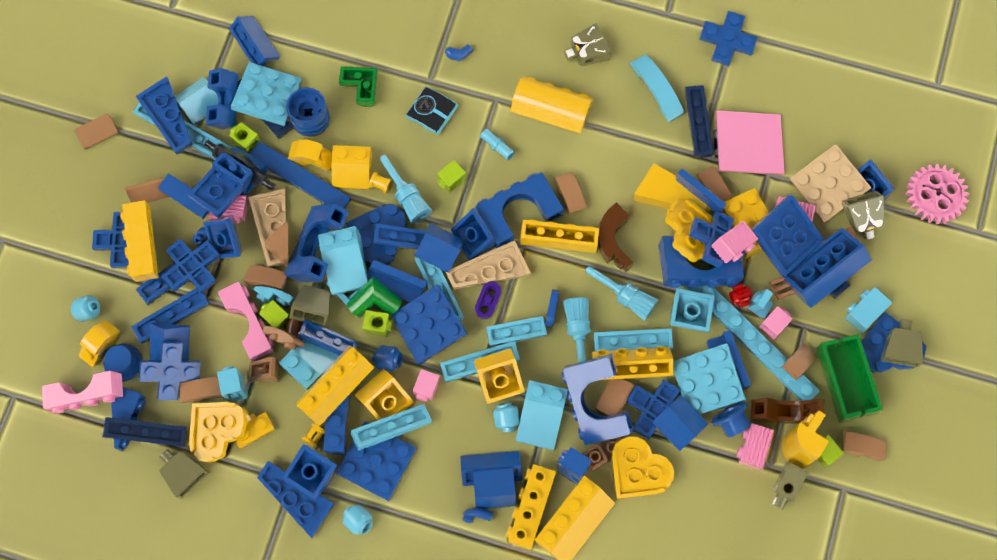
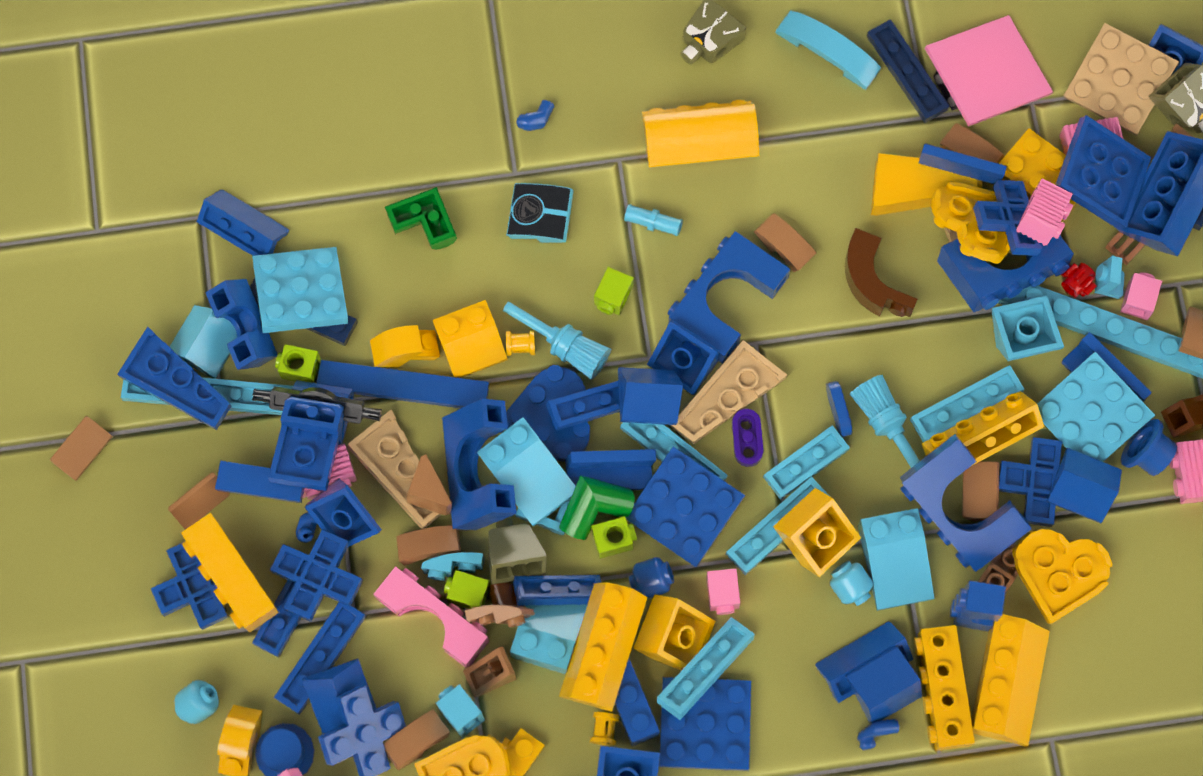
camera: 25 degrees left, 0 degrees up
blue wheel [286,87,330,137] -> none
yellow brick [521,219,599,253] -> none
medium azure piece [585,266,659,321] -> none

